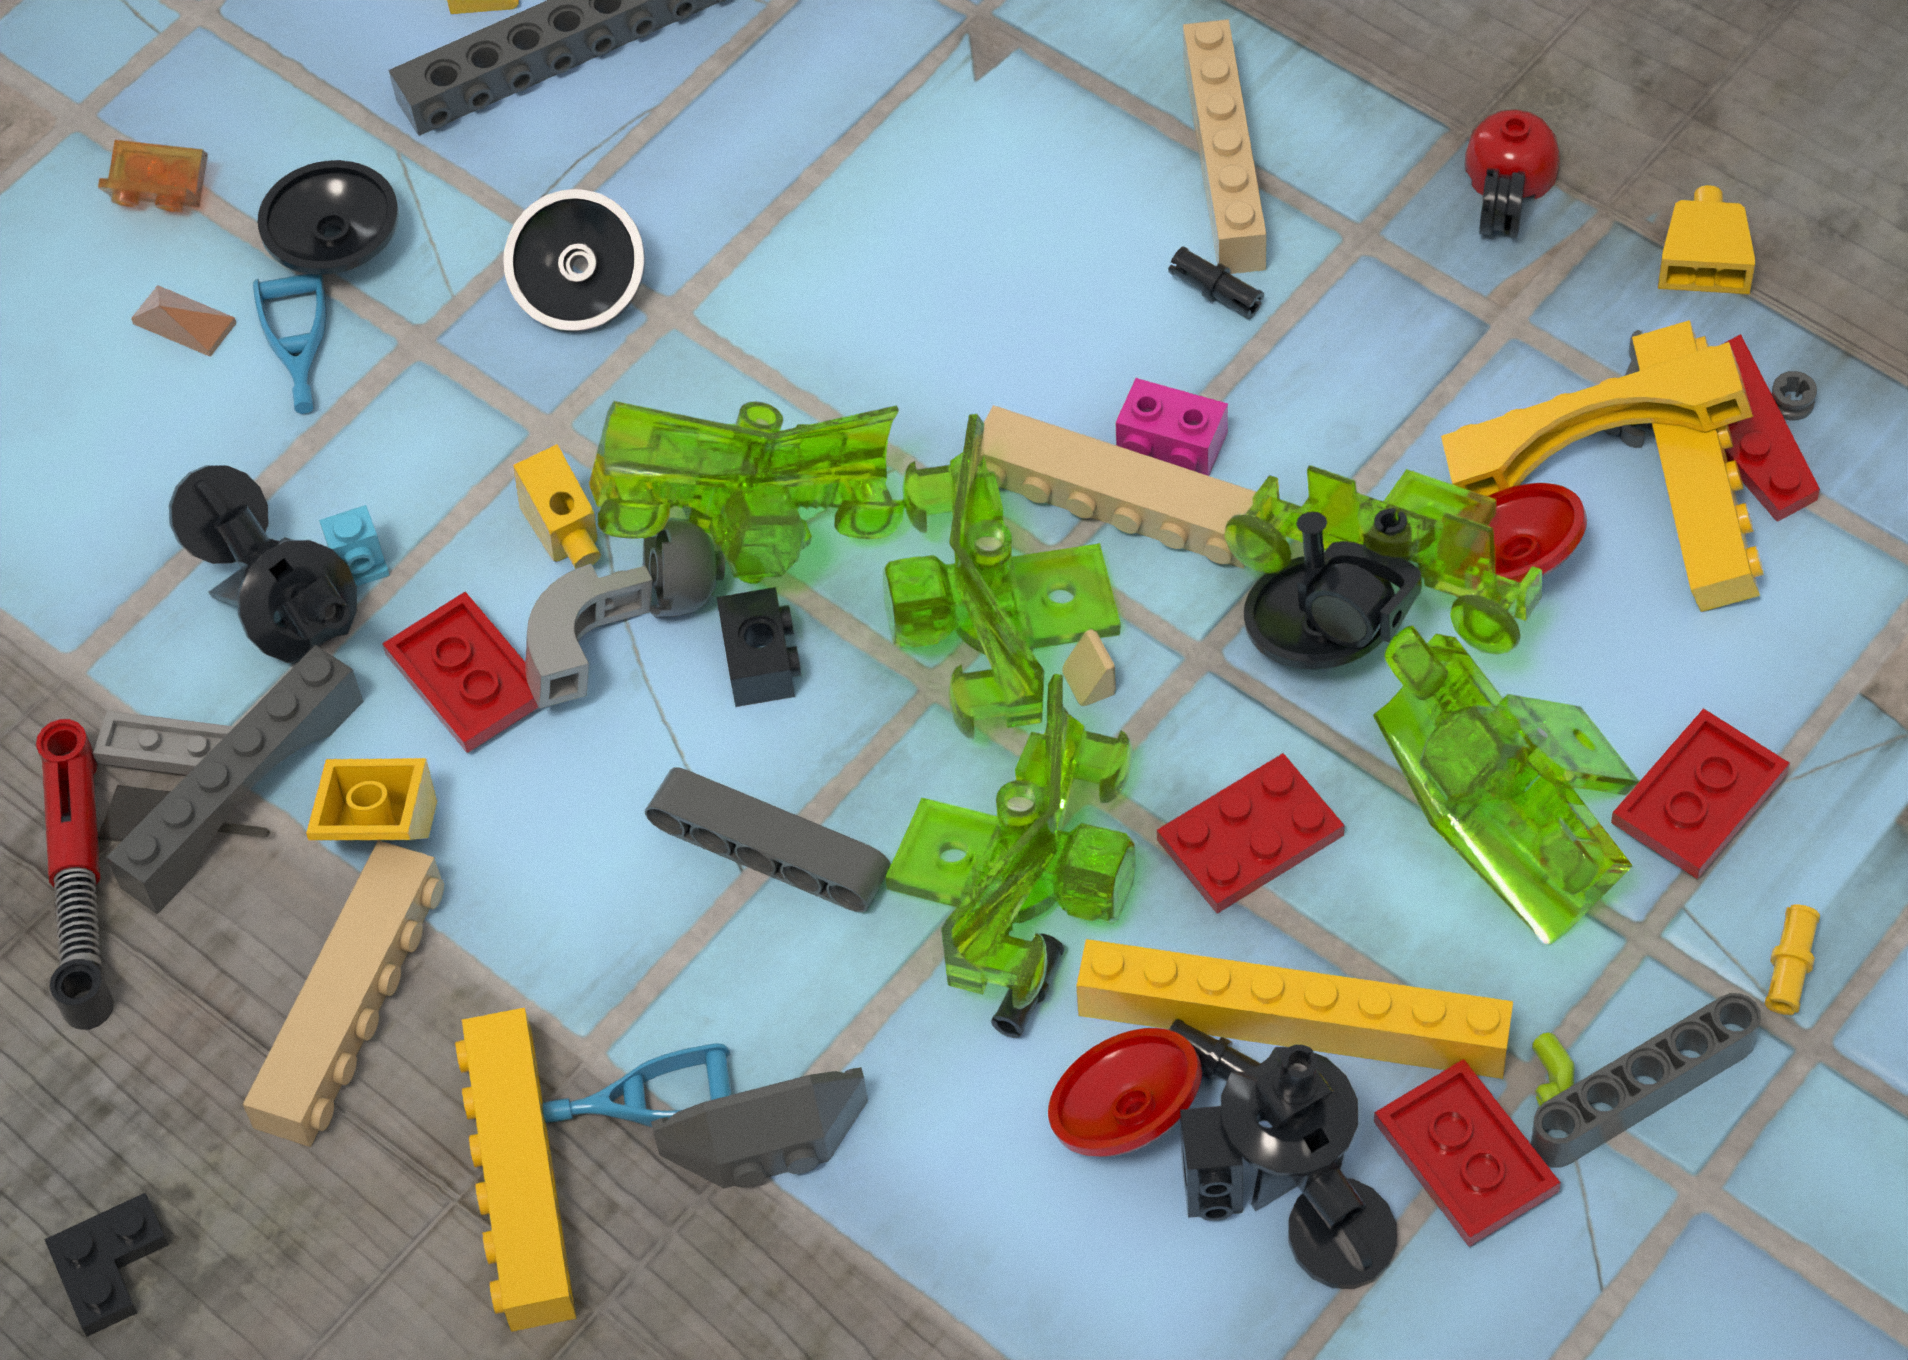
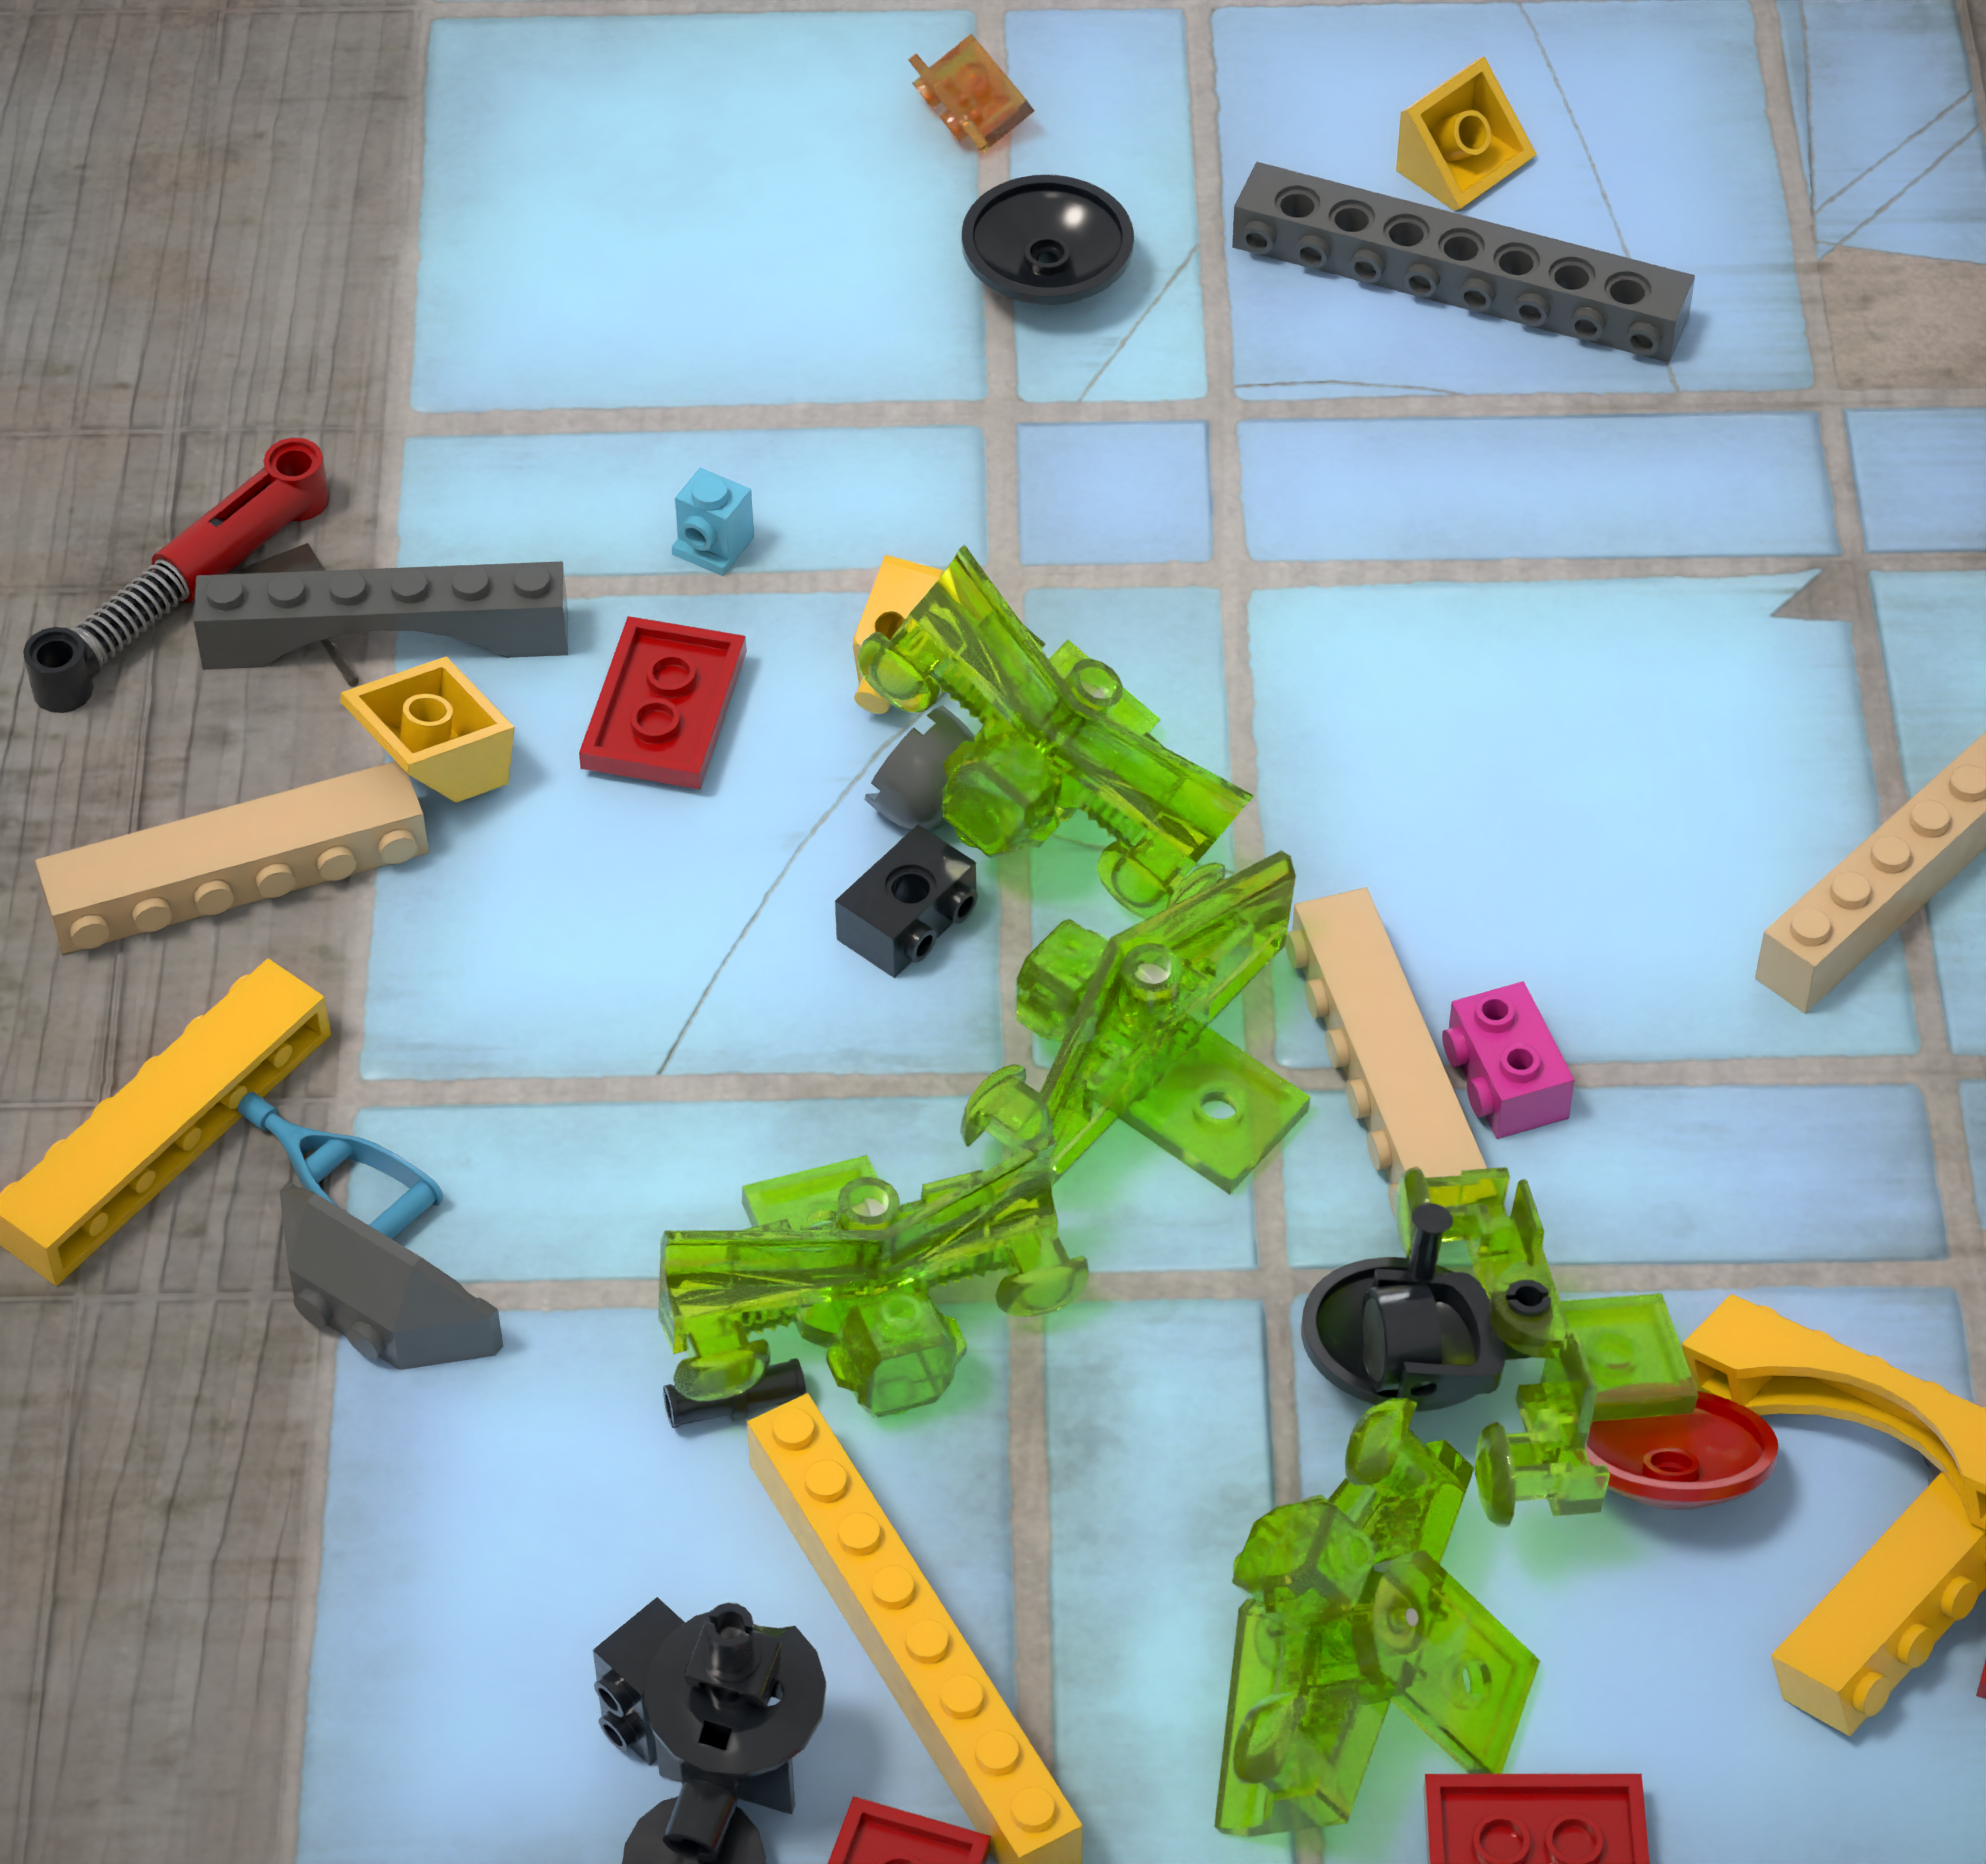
camera: 45 degrees right, 5 degrees down
light grey plate [93,711,235,775] -> none
nougat slope [131,285,236,357] -> none
black piece [169,465,357,663] -> none
dark azure piece [253,274,326,414] -> none
black dish [504,189,645,332] -> none
light grey arch [525,564,653,709] -> none
dark grey beam [645,767,892,912] -> none
red dish [1048,1028,1202,1157] -> none
tan slope [1062,629,1116,706] -> none
red plate [1157,753,1345,914] -> none
black pin [1168,246,1264,319] -> none
black pin [1169,1018,1261,1081] -> none

